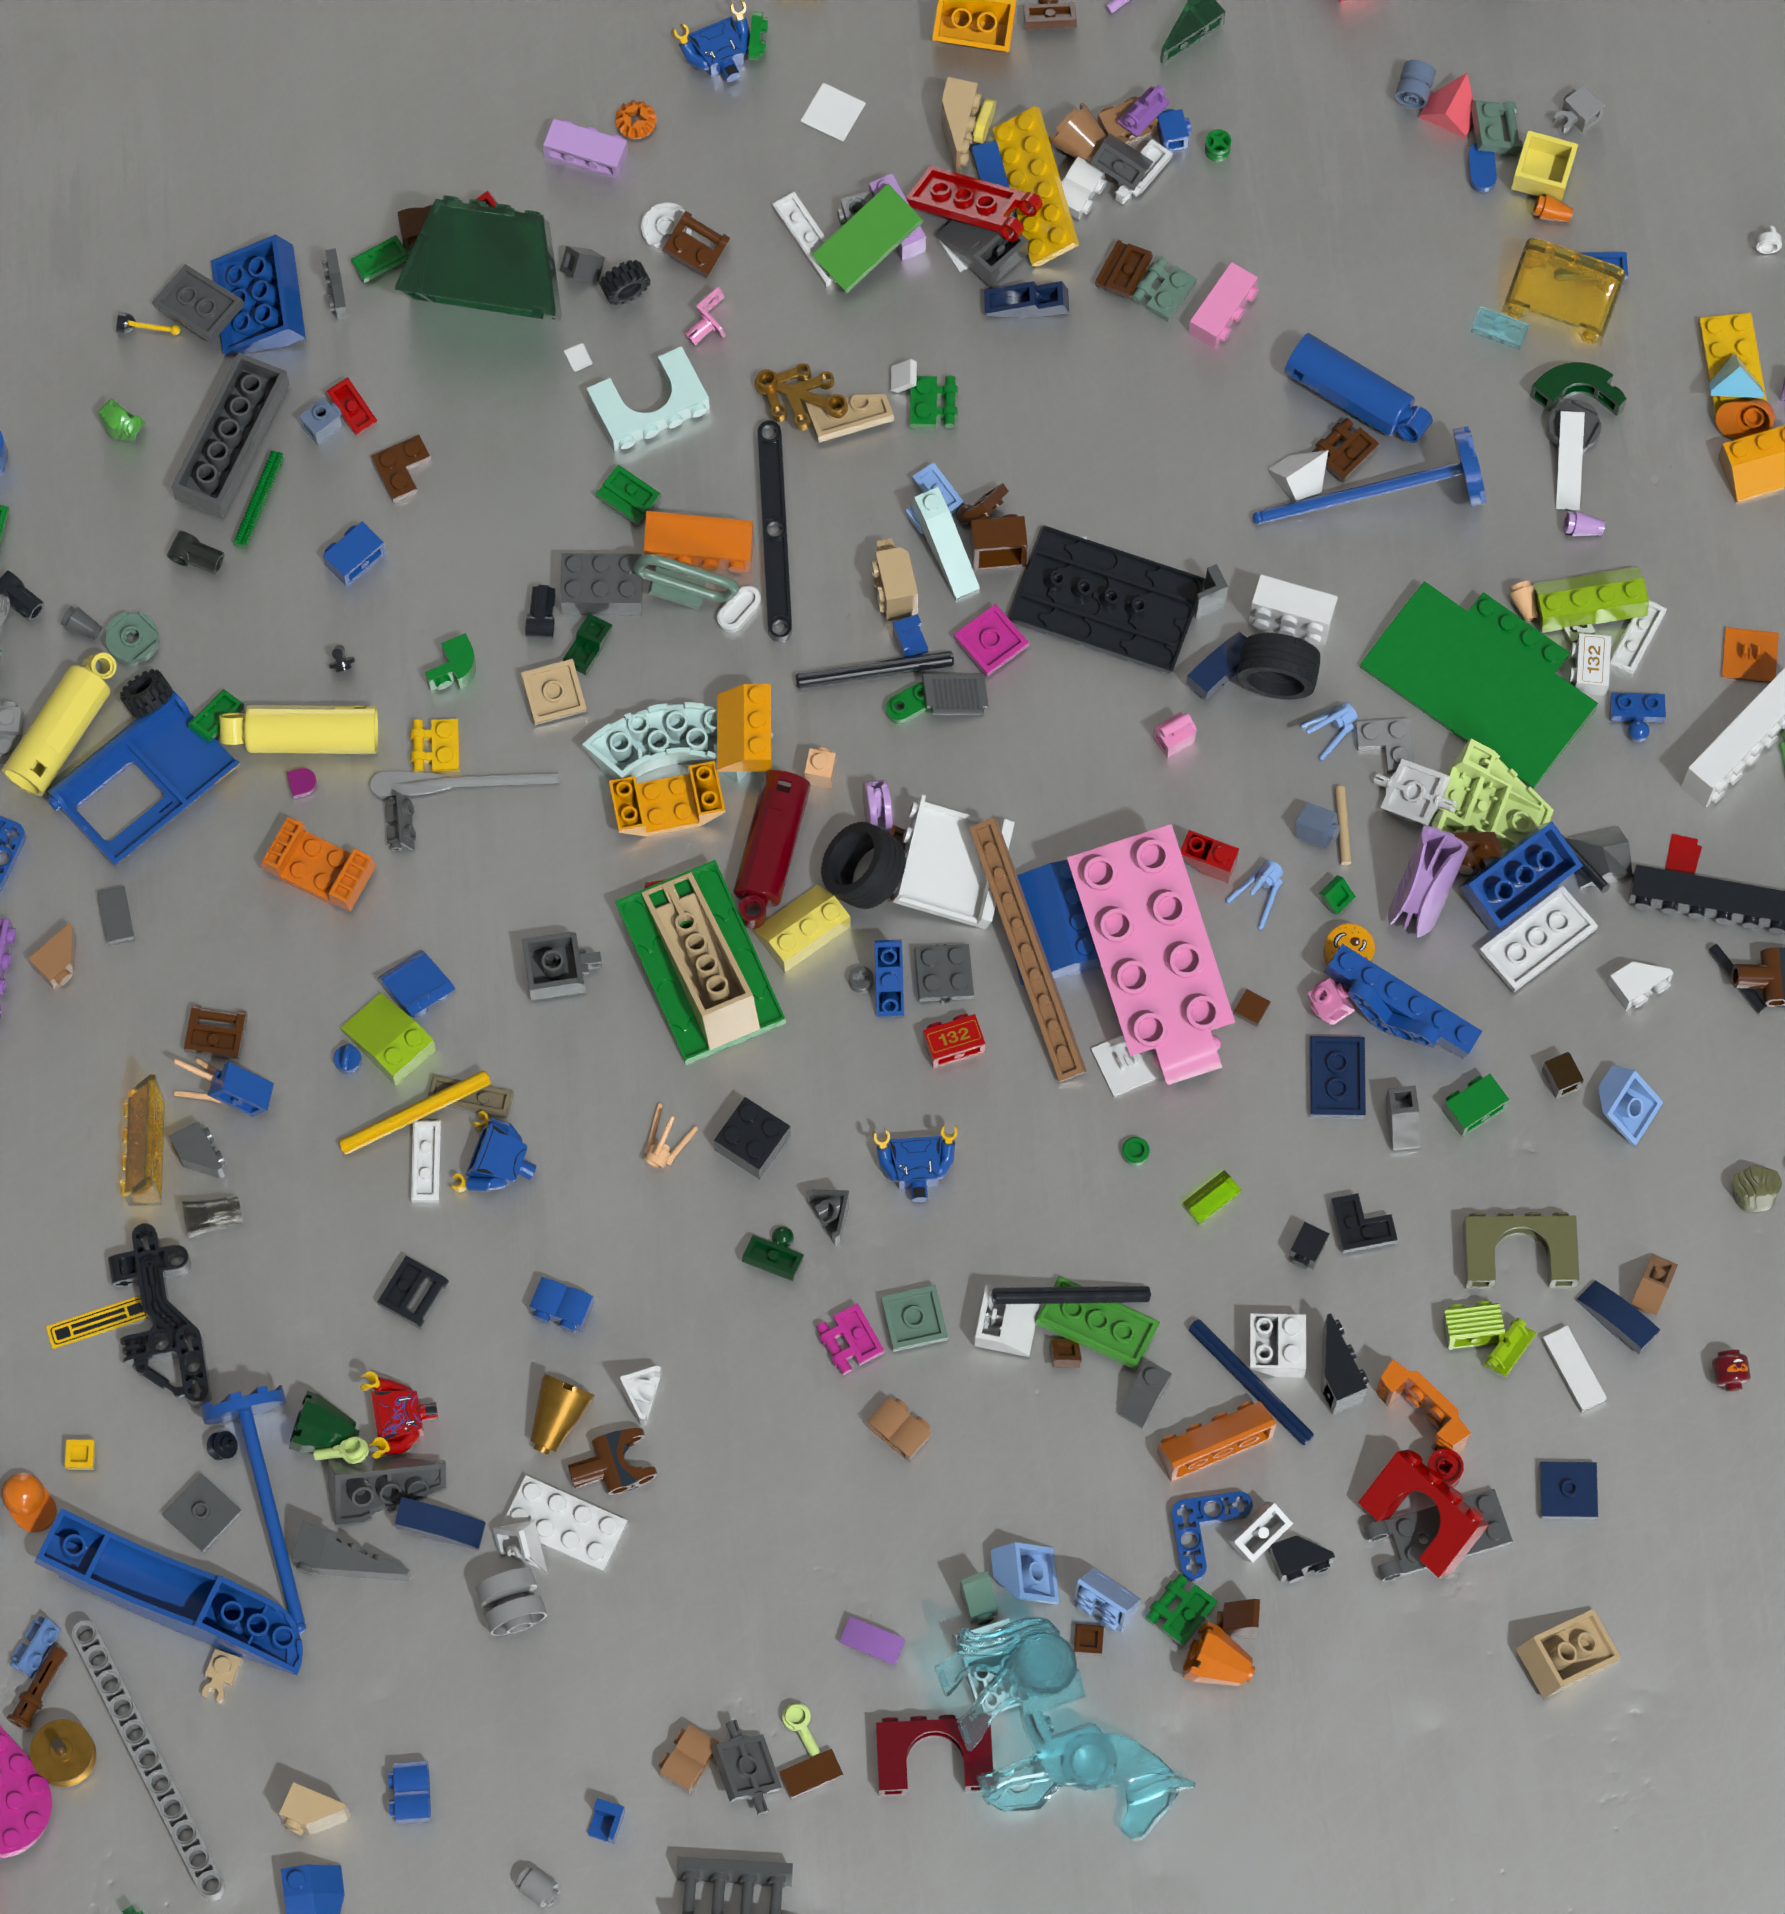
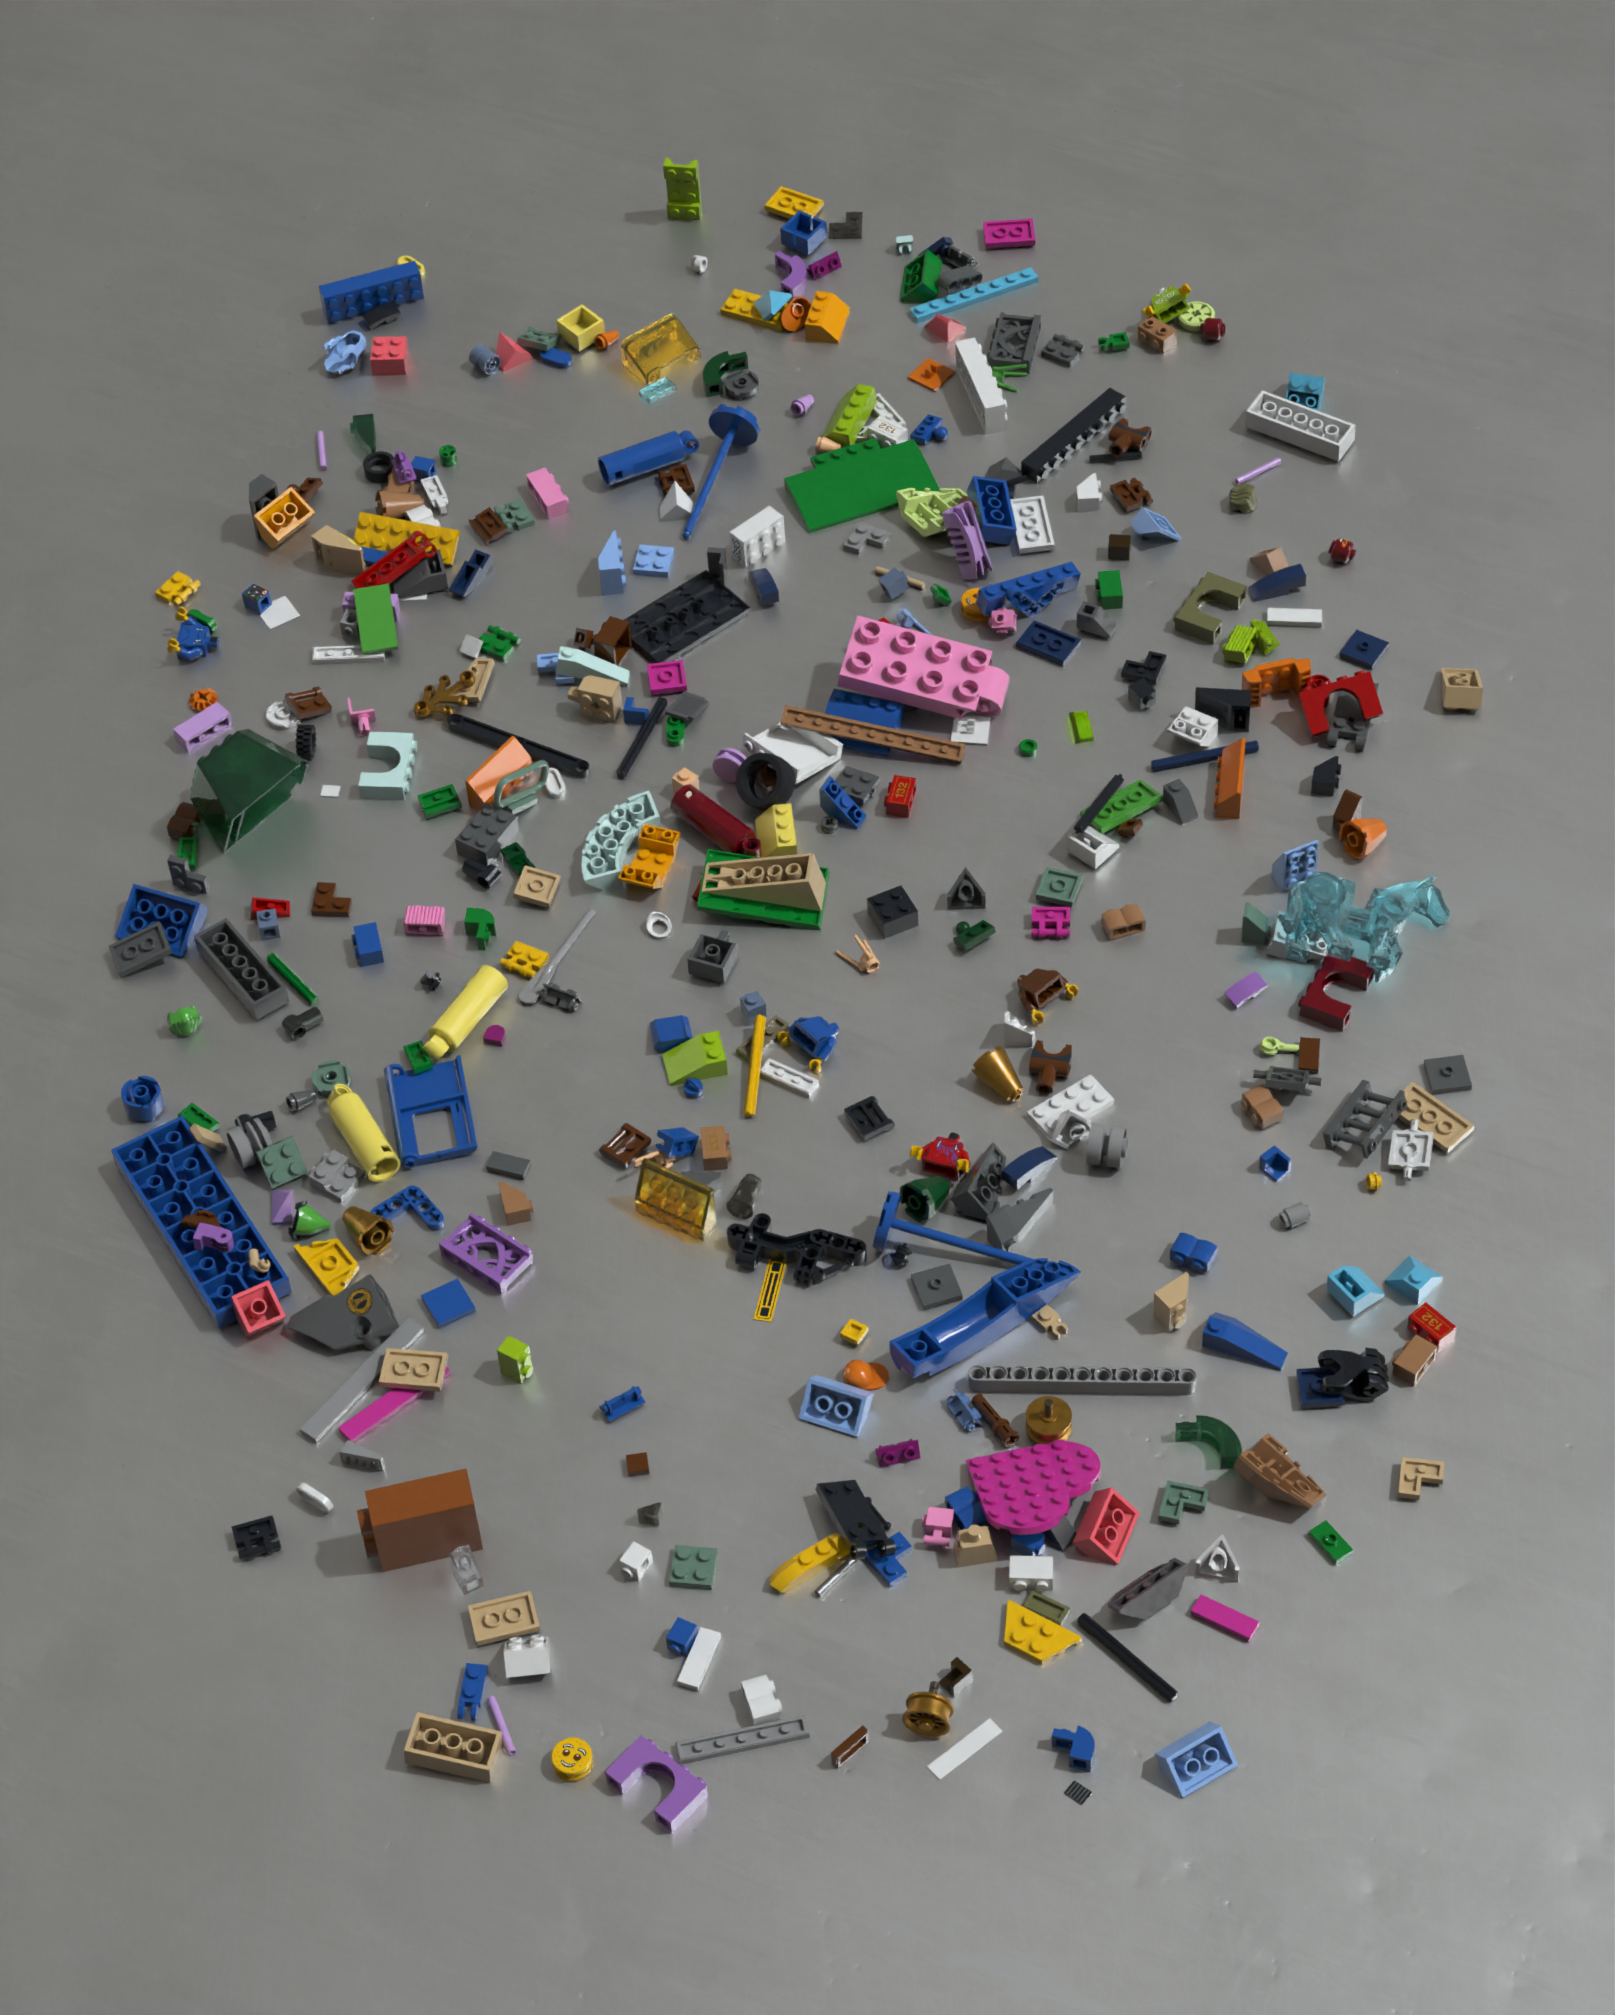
camera: 55 degrees left, 20 degrees down
hinge [116,312,181,335] -> none
black tyre [120,669,173,718] -> none
orange plate [260,817,377,912] -> none
yellowish green plate [314,1437,369,1464] -> none
blue brick [529,1277,595,1333] -> none
light orange slope [717,684,772,772] -> none
blue torso [872,1123,958,1202] -> none
light blue slope [991,1542,1059,1604] -> none
dark grey panel [1090,134,1153,191] -> none
green plate [1145,1574,1218,1647] -> none
bright pink brick [1153,712,1197,758] -> none
blue beam [1171,1491,1253,1582] -> none
white brick [1226,1501,1293,1563] -> none
black tyre [1237,633,1320,700] -> none
light blue plant [1300,702,1358,760] -> none
white plate [1374,759,1457,826] -> none
light grey brick [1552,85,1605,133] -> none
white sticker [1556,411,1585,511] -> none
red sticker [1665,834,1702,875] -> none
none -> blue brick [242,584,272,615]
none -> black tyre [363,451,395,483]
none -> bright pink brick [403,905,446,935]
none -> light blue slope [598,531,626,596]
none -> light blue plate [633,545,675,577]
none -> white piece [646,911,672,939]
none -> medium nougat brick [701,1125,731,1171]
none -> sand blue brick [740,991,767,1026]
none -> reddish brown torso [1017,968,1078,1026]
none -> reddish brown plate [1110,478,1153,512]

